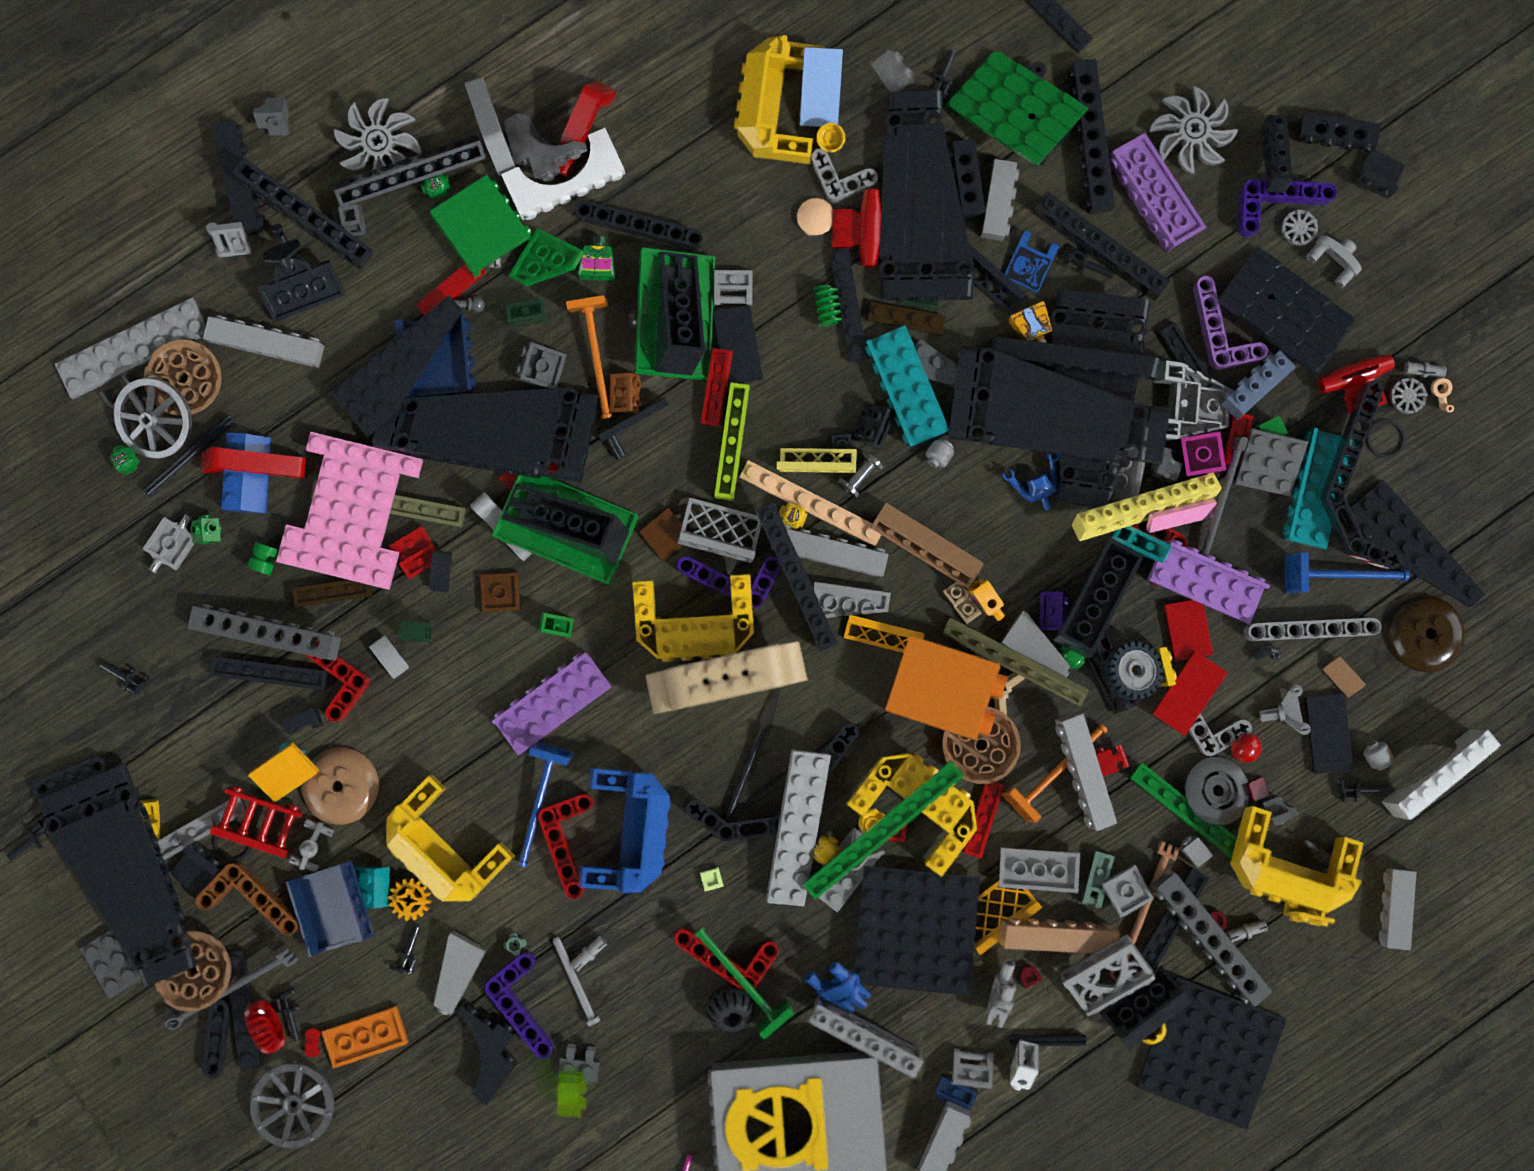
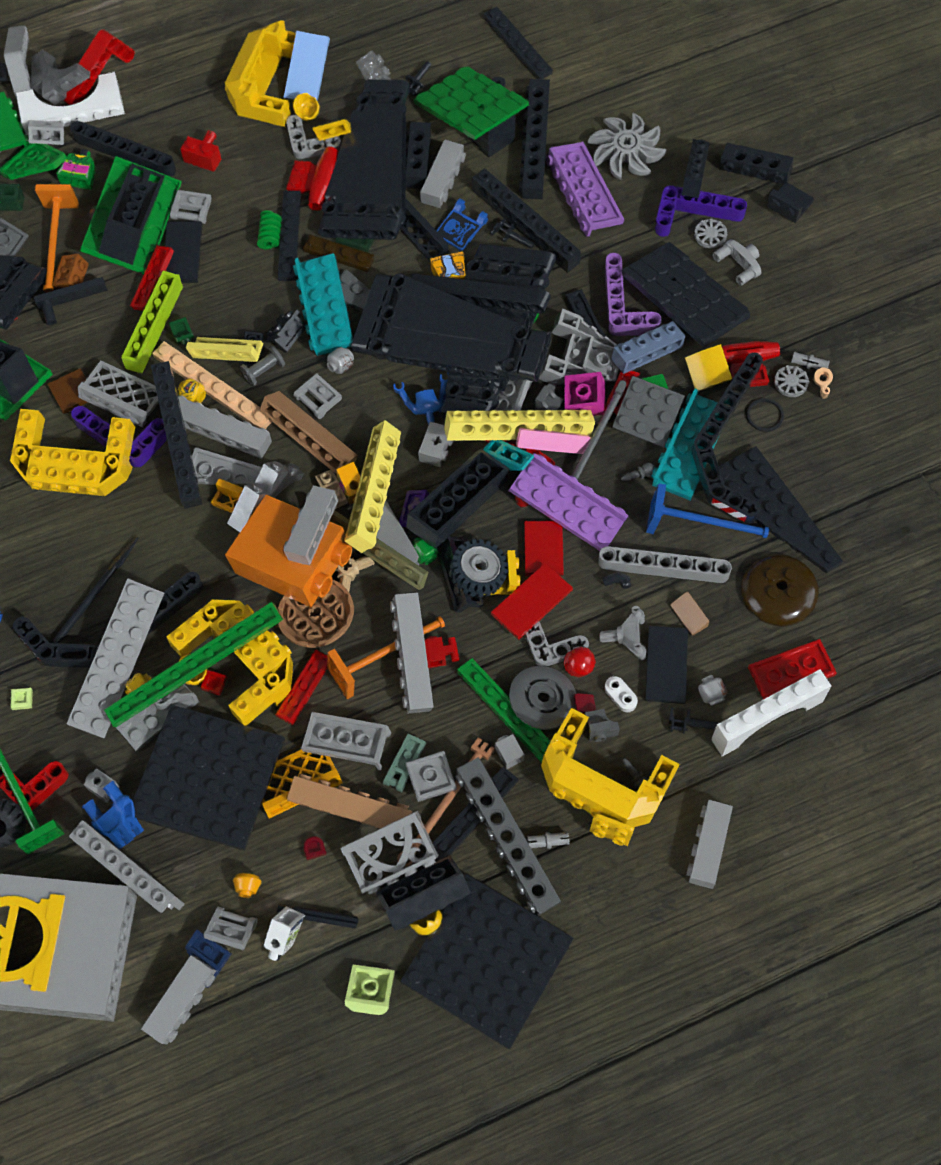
camera: 15 degrees right, 20 degrees down
tan brick [645,642,808,714] -> none
light nougat dish [797,198,833,235] -> none
light grey connector [987,959,1016,1028] -> none
dark red tile [1208,910,1227,930] -> none
none -> light grey brick [28,120,64,145]
none -> light grey brick [84,768,119,803]
none -> dark green bracket [169,317,194,345]
none -> red brick [180,130,221,172]
none -> flat silver arch [227,461,304,532]
none -> light orange cone [233,873,261,898]
none -> light grey brick [284,485,338,566]
none -> light grey plate [293,373,342,419]
none -> yellow slope [313,119,351,141]
none -> light yellow brick [344,420,401,553]
none -> yellowish green slope [345,965,394,1015]
none -> light grey brick [418,422,453,467]
none -> white plate [605,676,638,712]
none -> dark grey bar [621,463,656,481]
none -> yellow slope [685,344,732,392]
none -> red tile [748,639,837,700]

